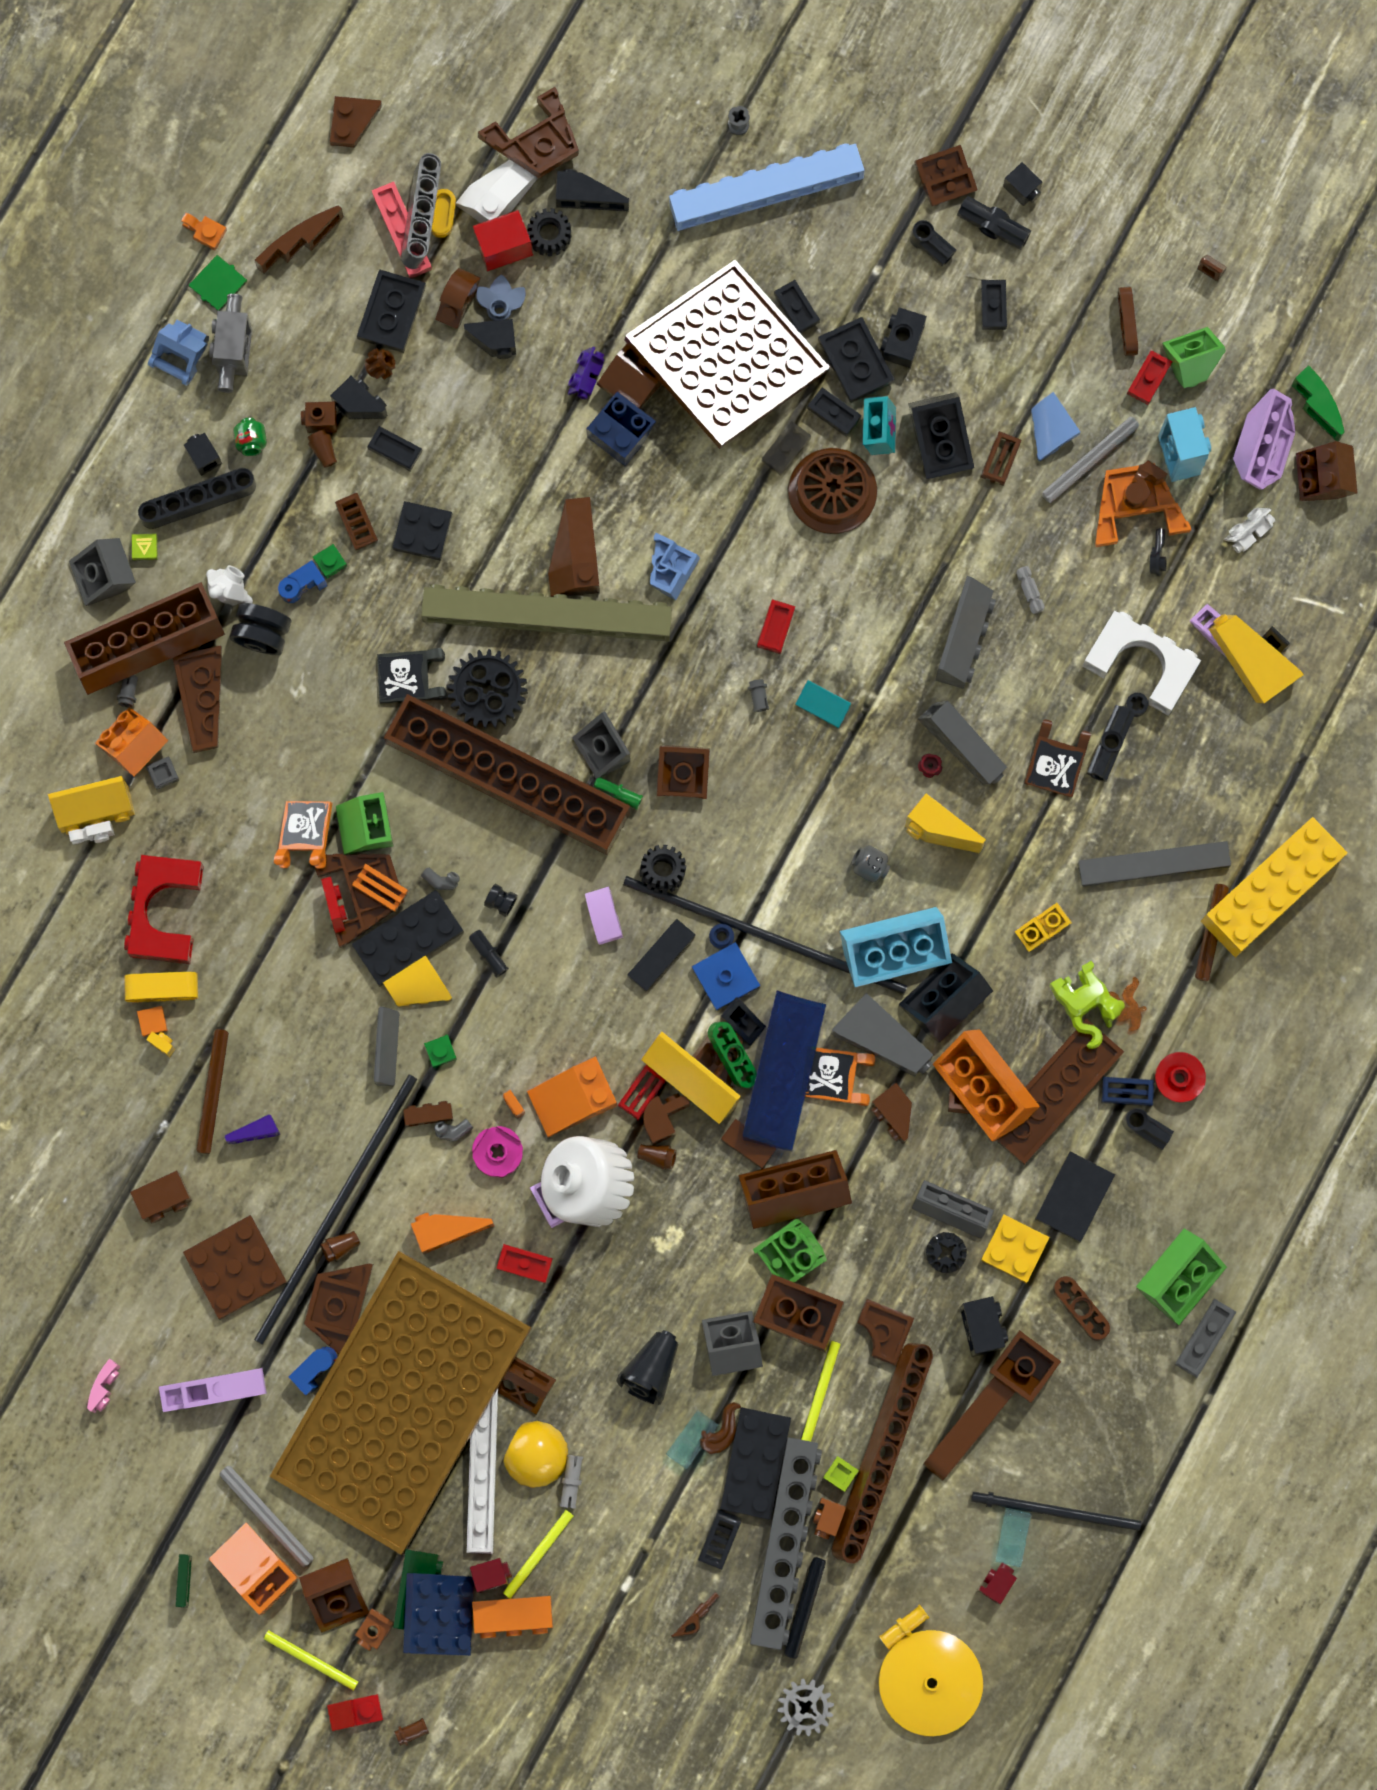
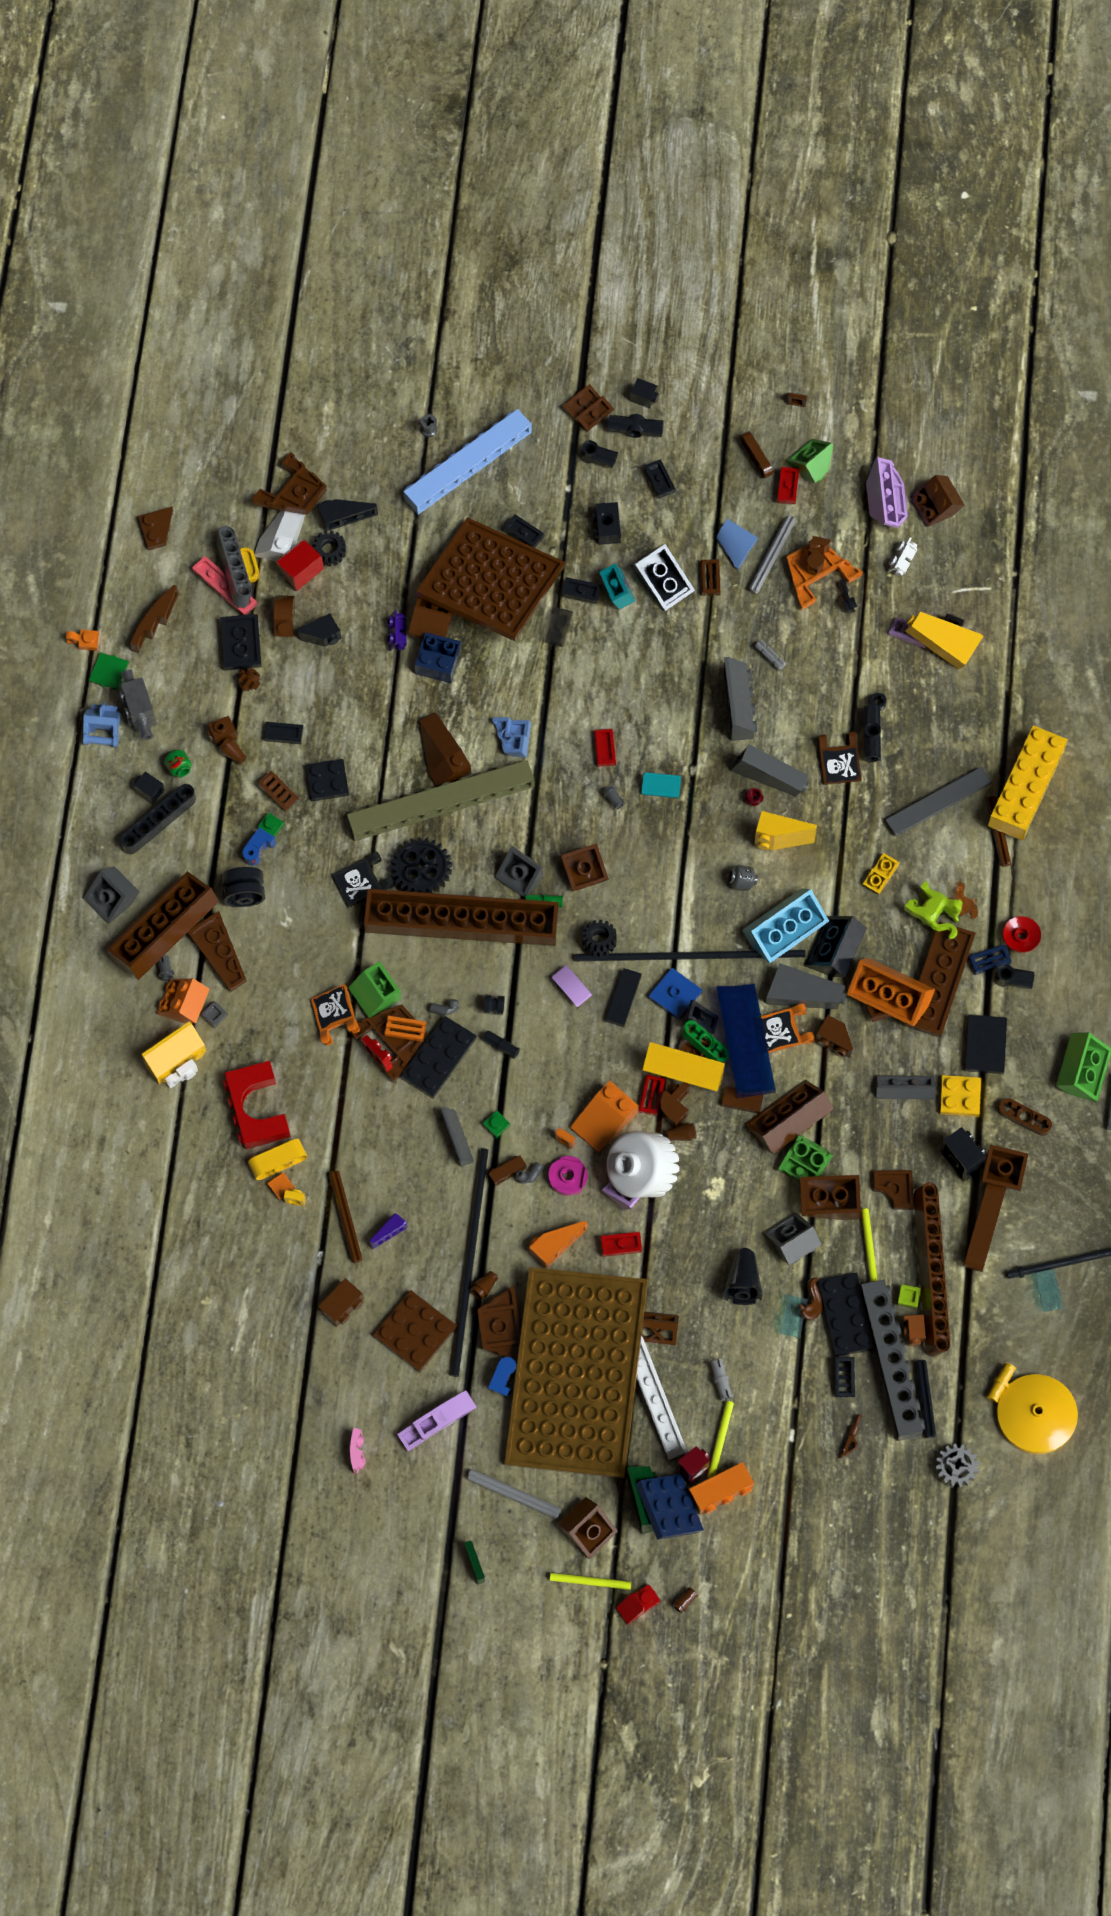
camera: 20 degrees left, 10 degrees down
lime tile [132,534,158,561] -> none
white rock [206,565,253,605] -> none
slope [209,1522,299,1615] -> none
black slope [330,375,388,419] -> none
dark orange brick [355,1609,394,1651] -> none
yellow slope [383,956,453,1007] -> none
sand blue plate [477,275,526,321] -> none
yellow cylinder [503,1421,568,1488] -> none
dark blue plate [709,924,734,949] -> none
reddish brown piece [788,448,877,534] -> none
black plate [818,317,895,403] -> none
black gear [926,1232,967,1273] -> none
dark red brick [977,1562,1017,1605] -> none
white arch [1083,611,1201,716] -> none
medium azure brick [1158,407,1211,482] -> none
green slope [1291,365,1345,442] -> none

